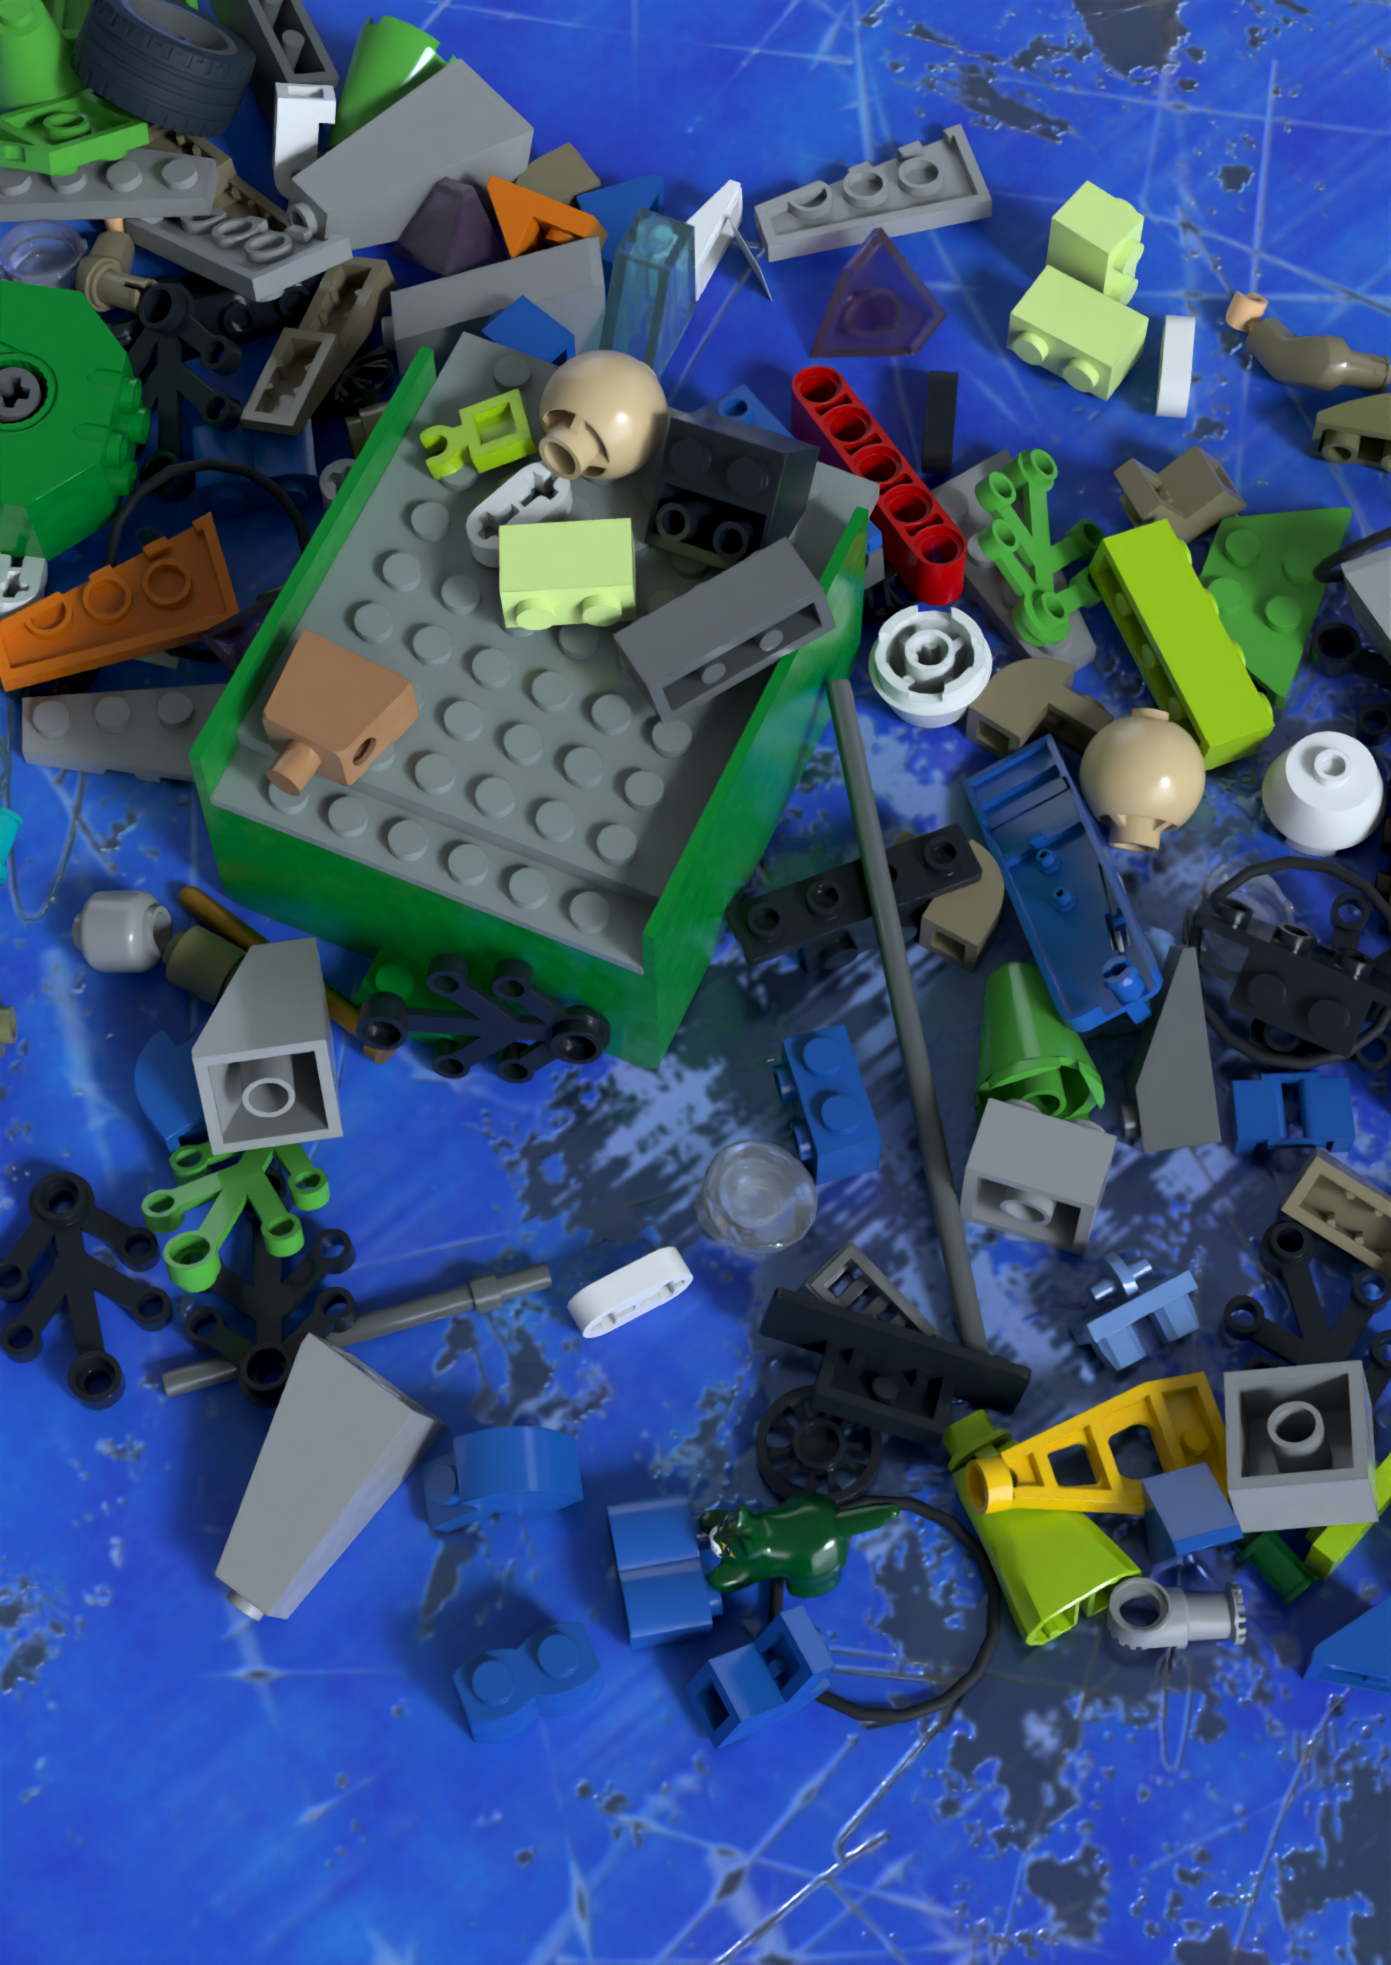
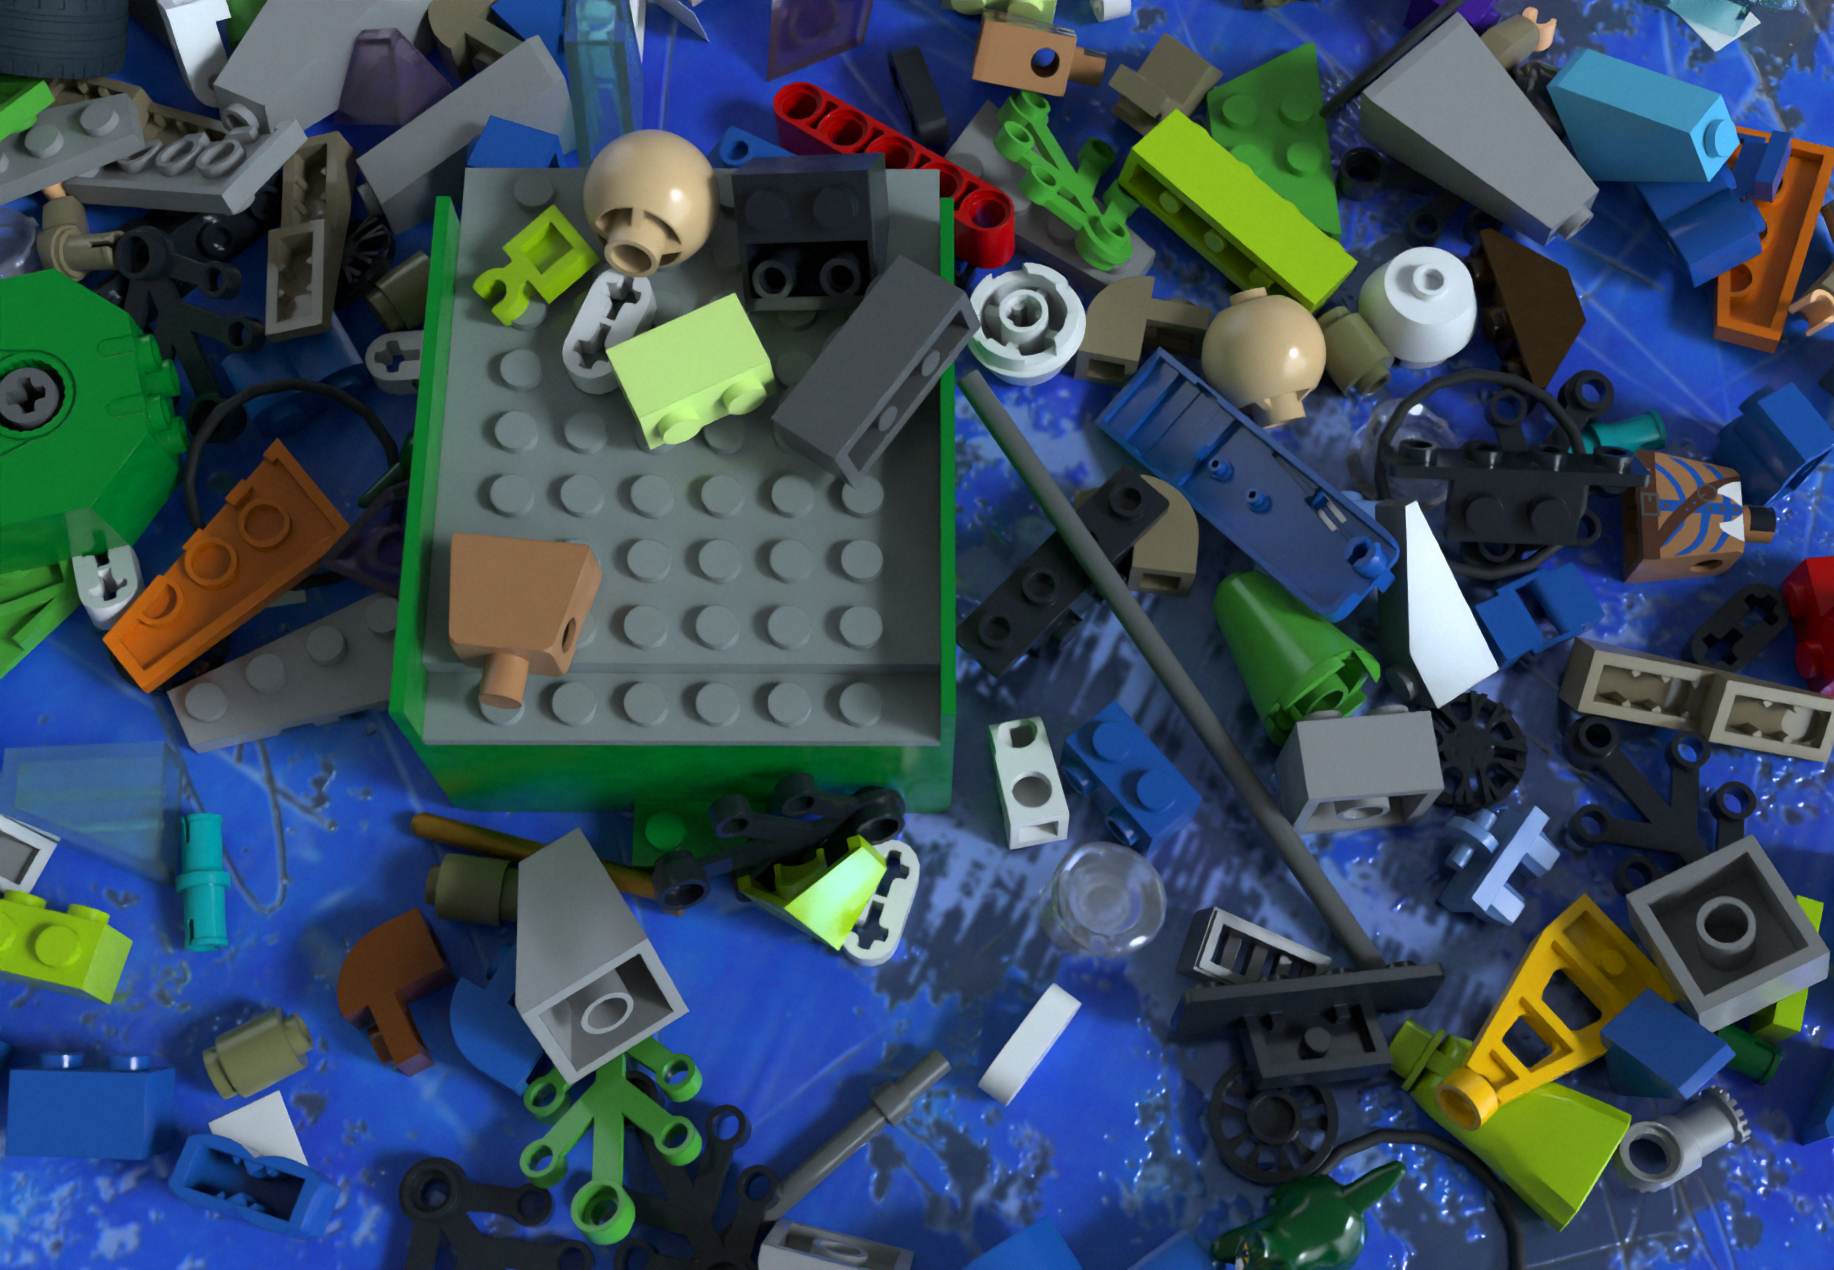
camera: 25 degrees left, 5 degrees up
light grey head [72,890,173,973] -> none
orange slope [486,175,608,259] -> none
none -> reddish brown brick [337,907,457,1077]
none -> lime slope [737,834,887,951]
none -> white beam [842,840,920,967]
none -> medium nougat torso [971,8,1107,97]
none -> white leg [987,715,1070,850]
none -> olive brick [1317,305,1395,398]
none -> black wheel [1418,690,1528,811]

